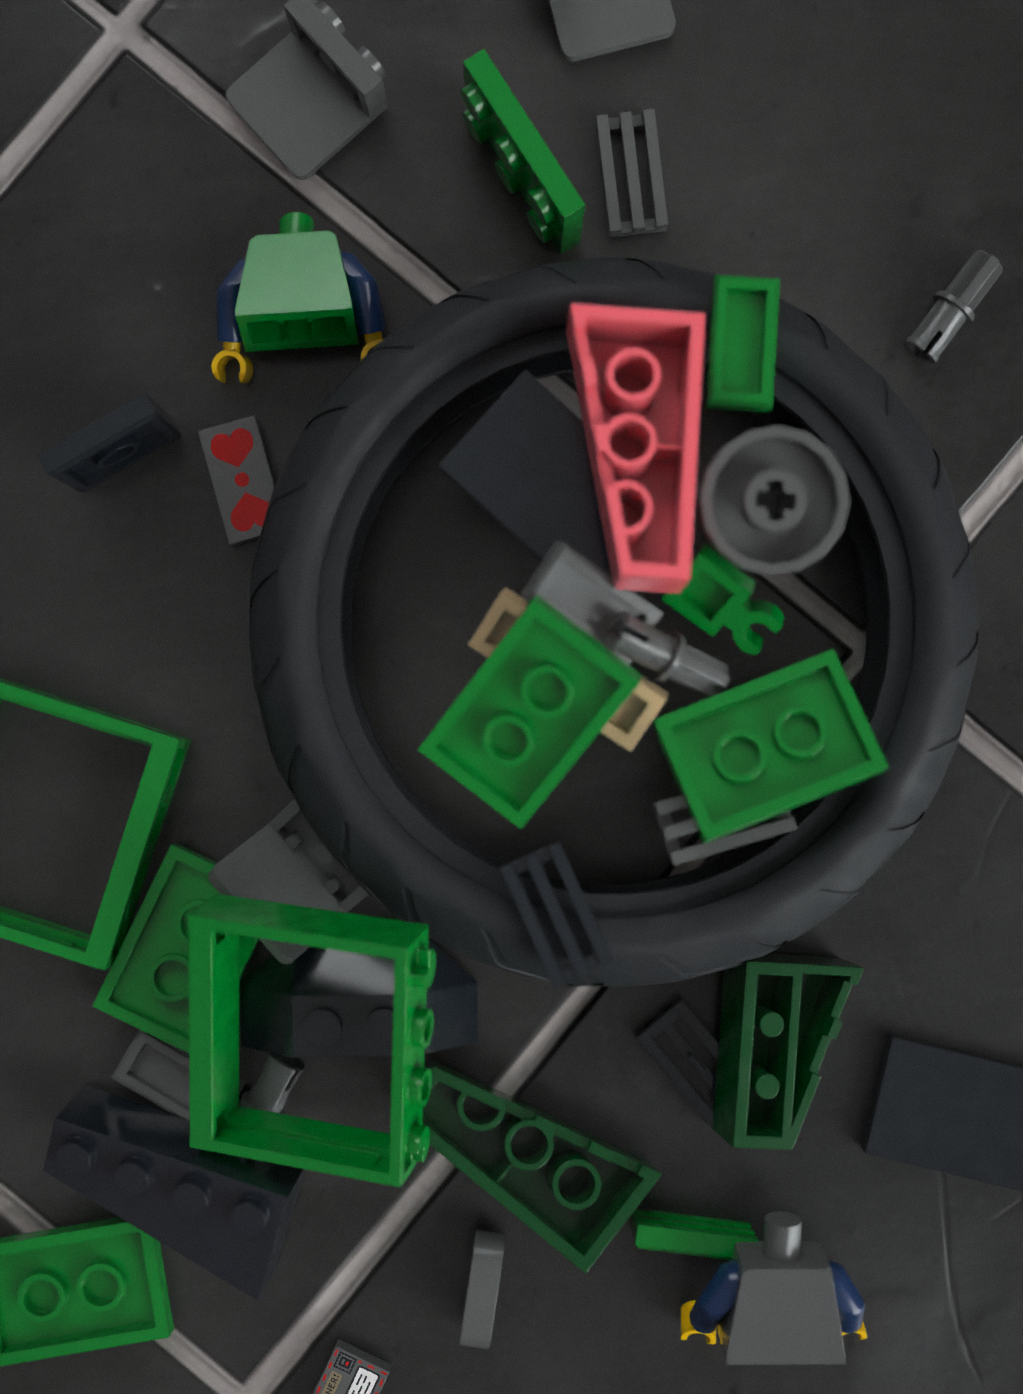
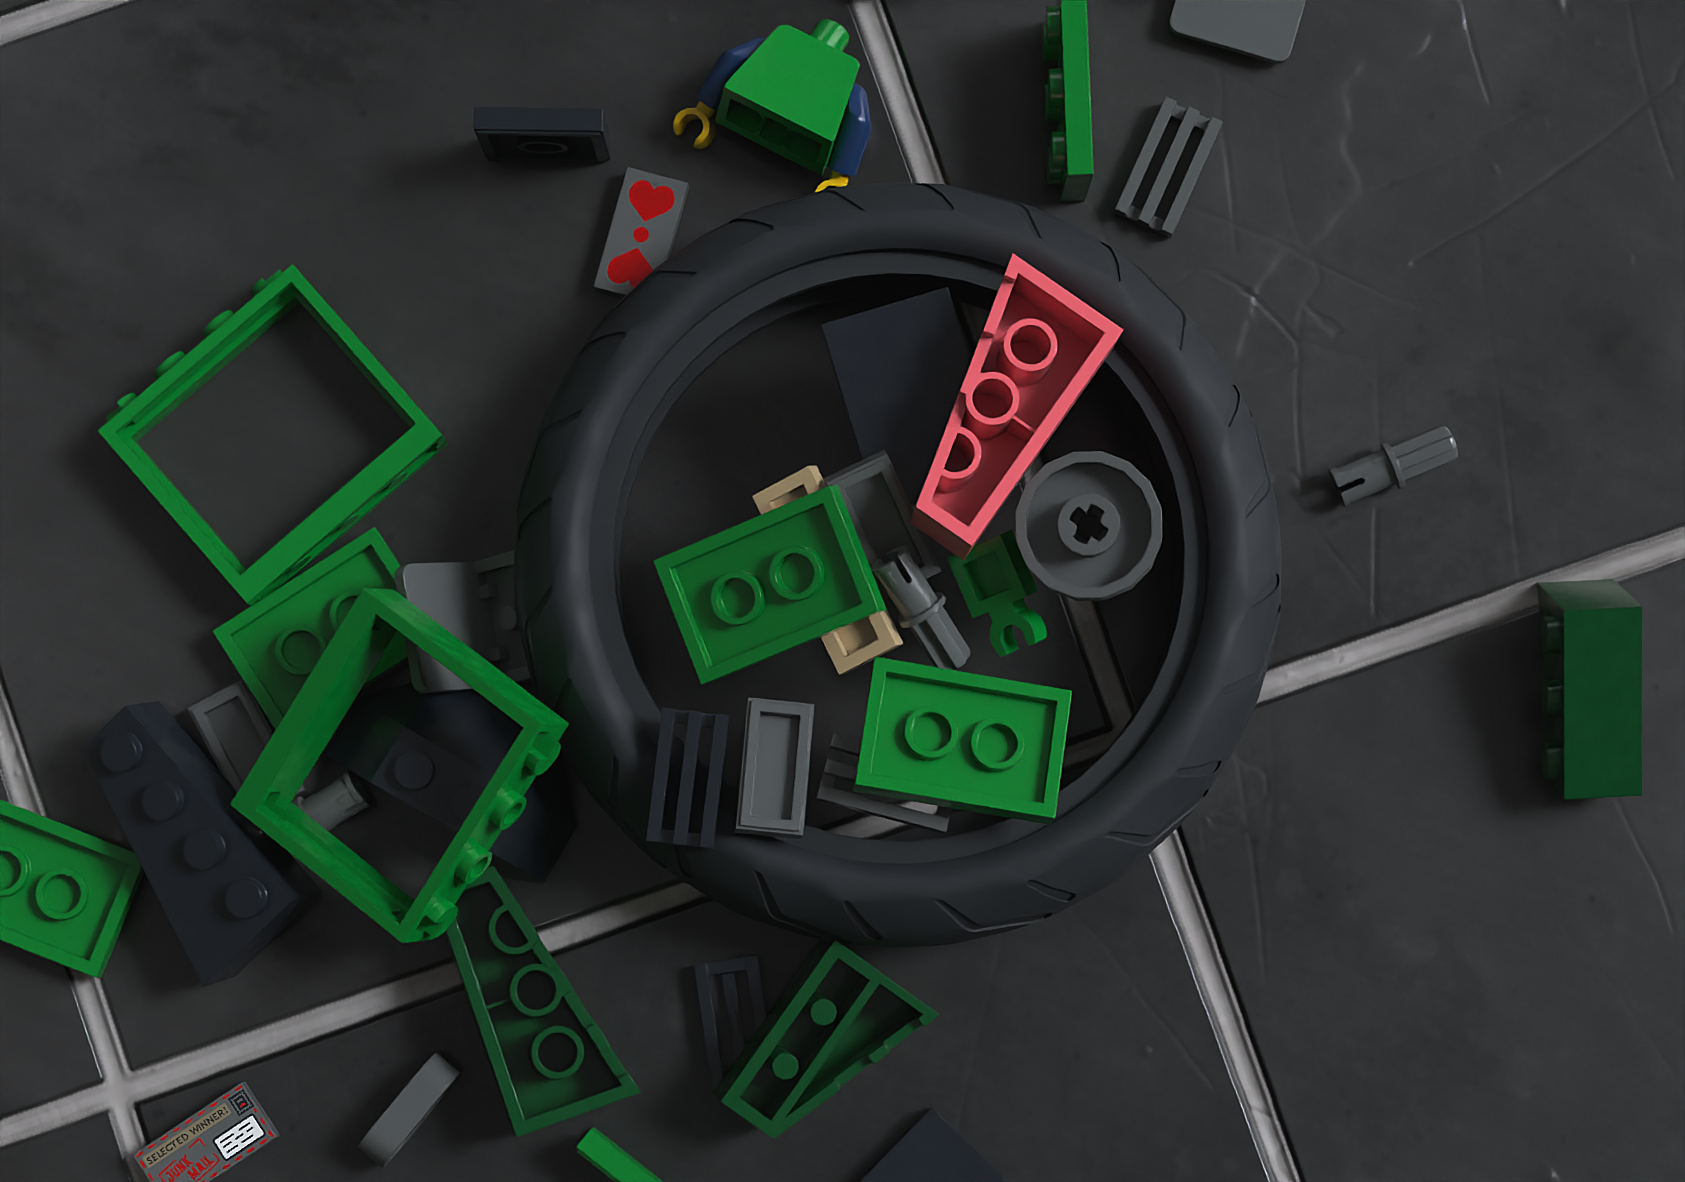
camera: 30 degrees right, 5 degrees down
green tile [705,275,780,412] -> none
none -> dark grey tile [734,697,814,839]

